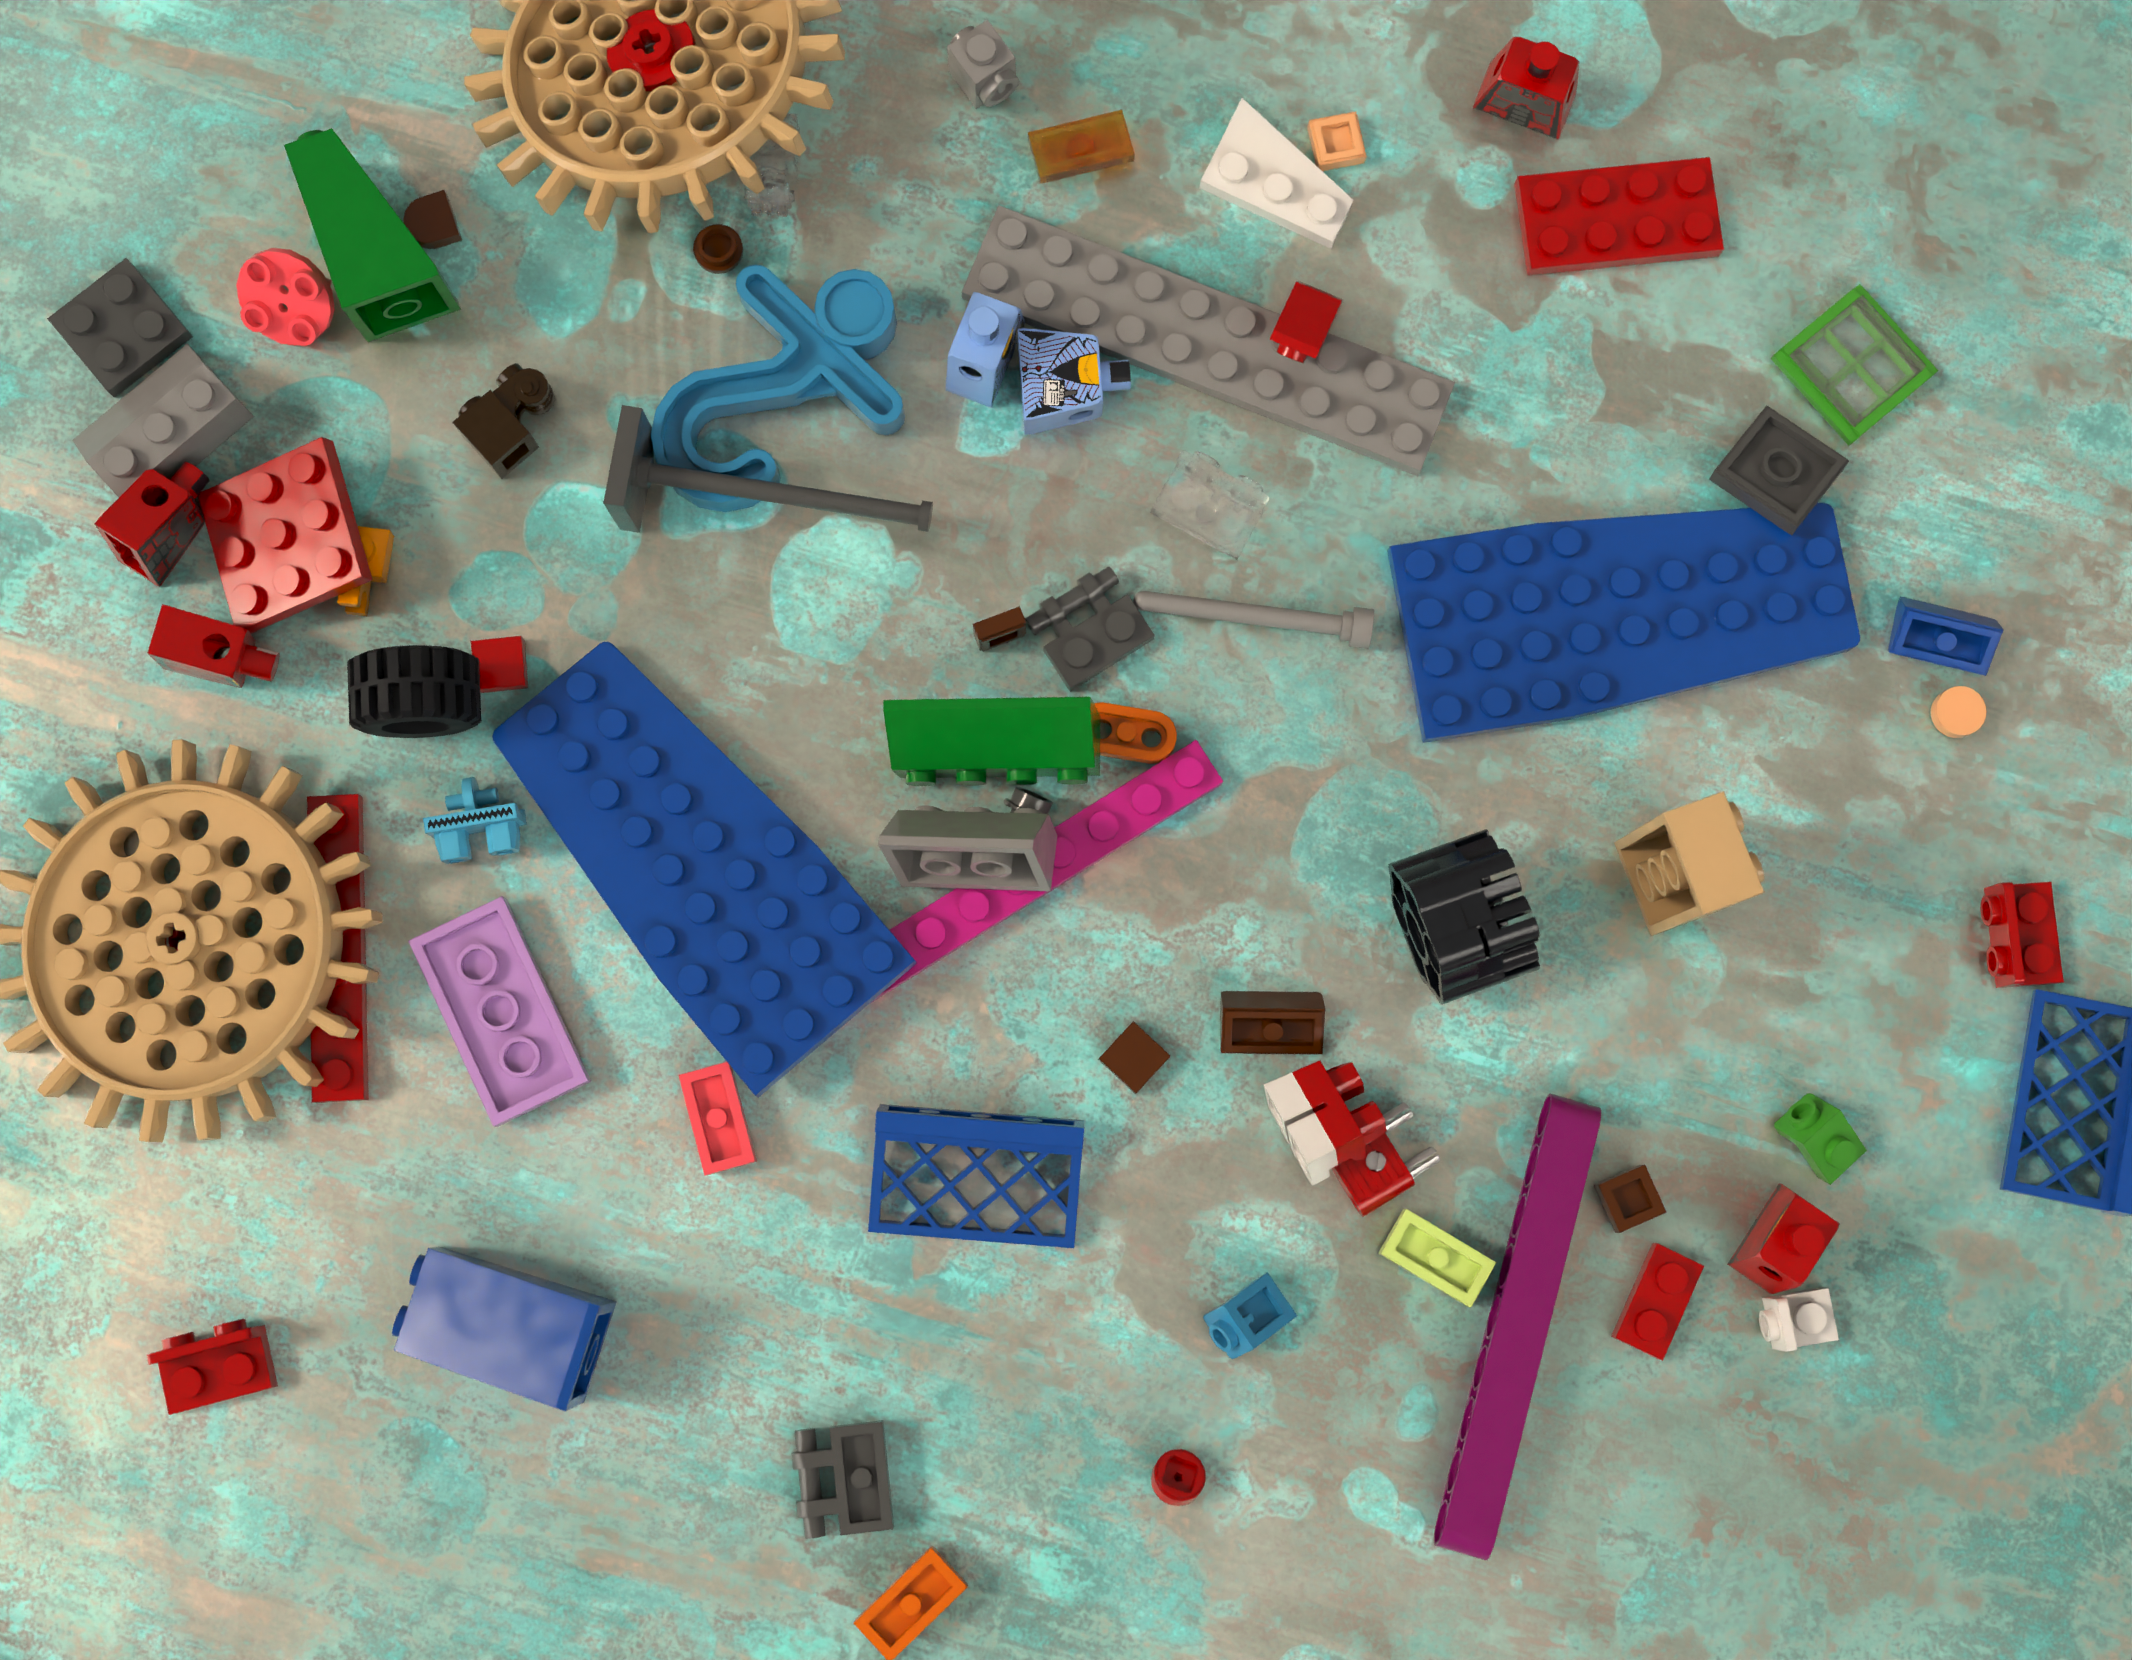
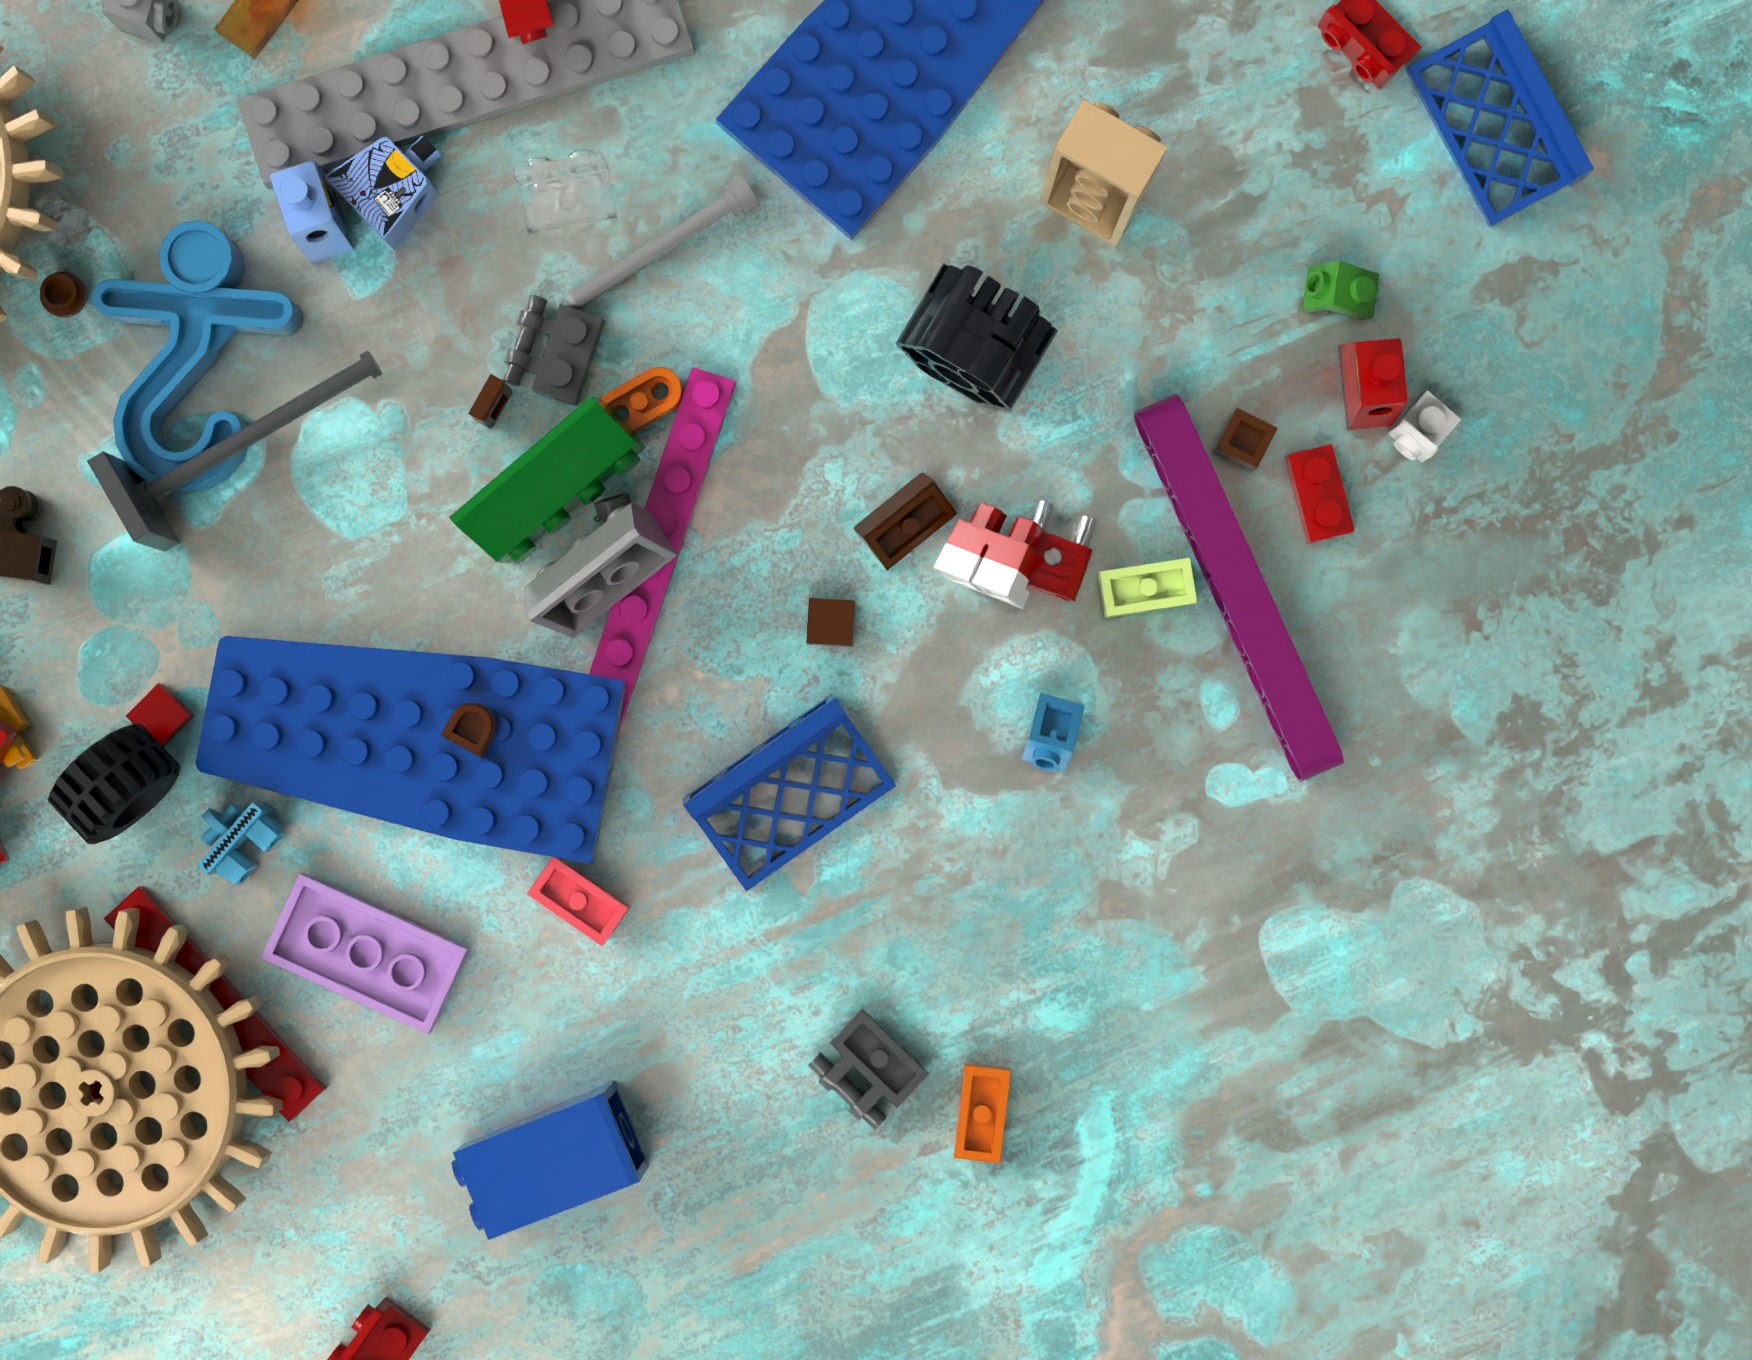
camera: 35 degrees left, 5 degrees up
red tile [1151,1449,1206,1506] -> none
none -> reddish brown tile [440,703,499,758]

